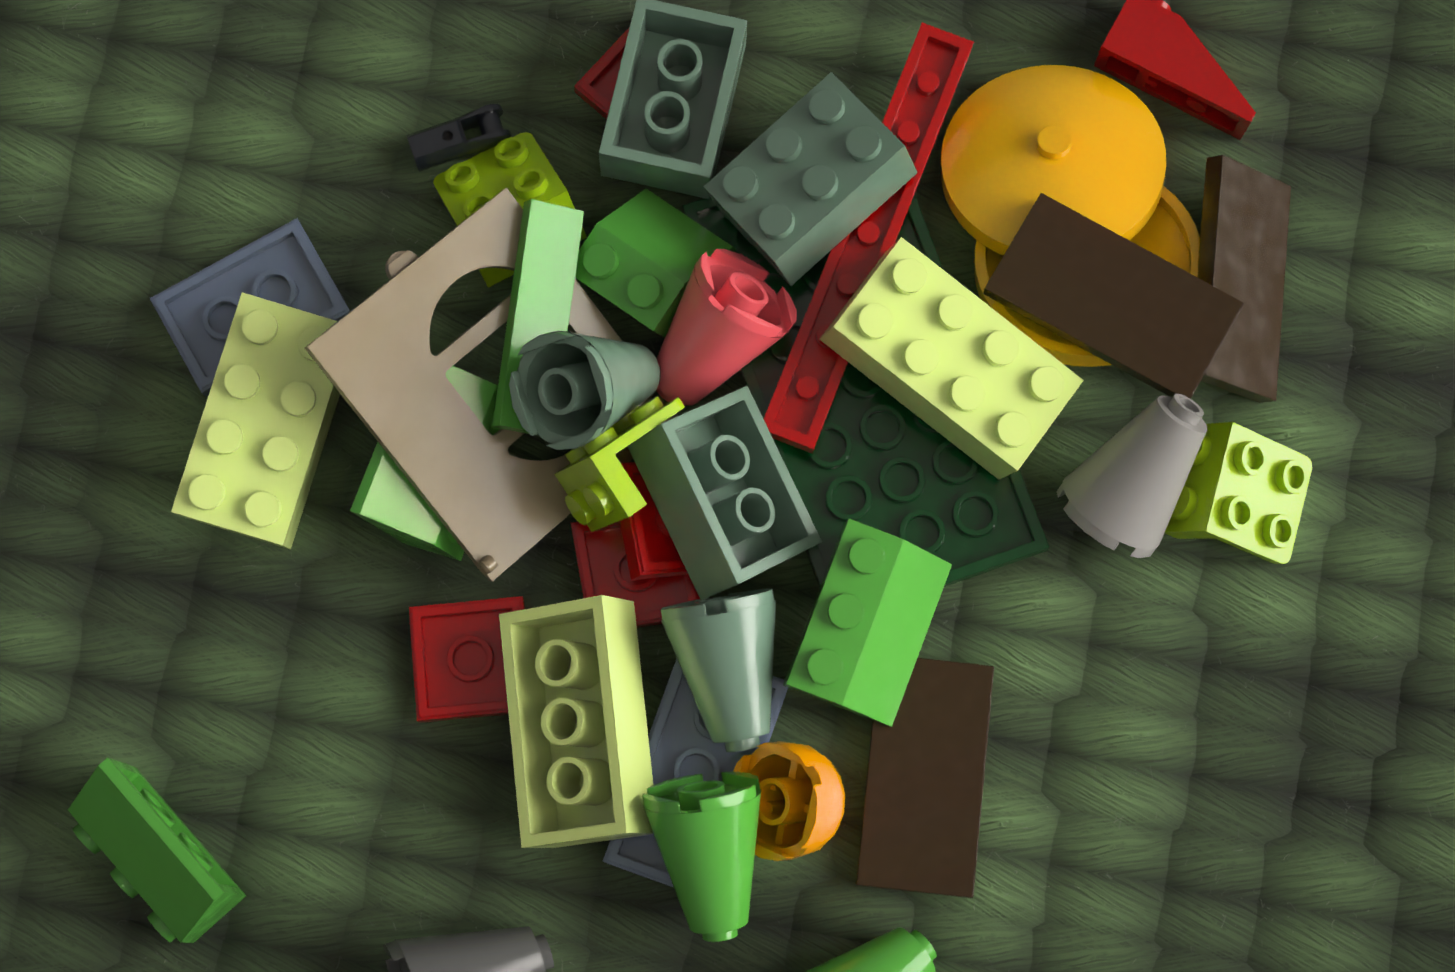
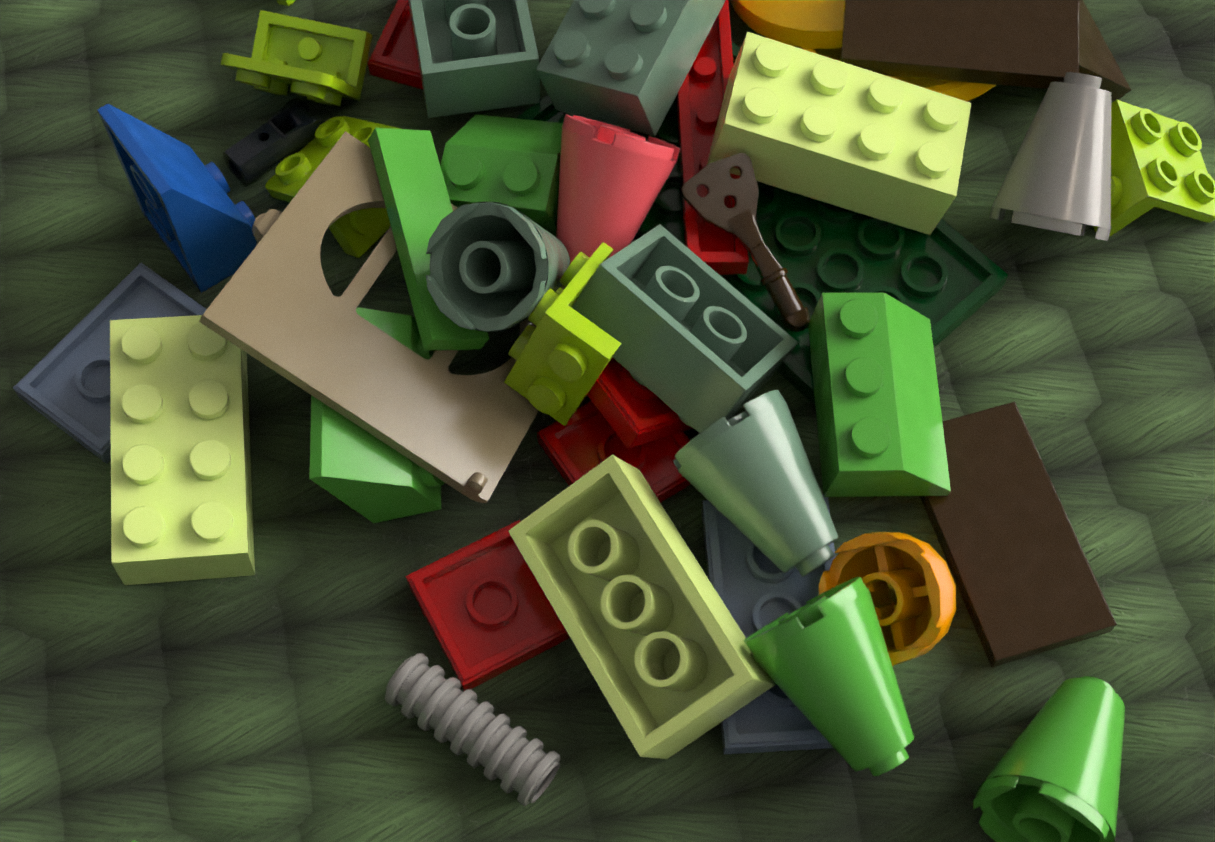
camera: 25 degrees left, 15 degrees down
none -> blue slope [97,104,257,293]
none -> lime bracket [221,10,372,107]
none -> light grey piece [385,653,560,806]
none -> dark brown piece [680,153,810,332]

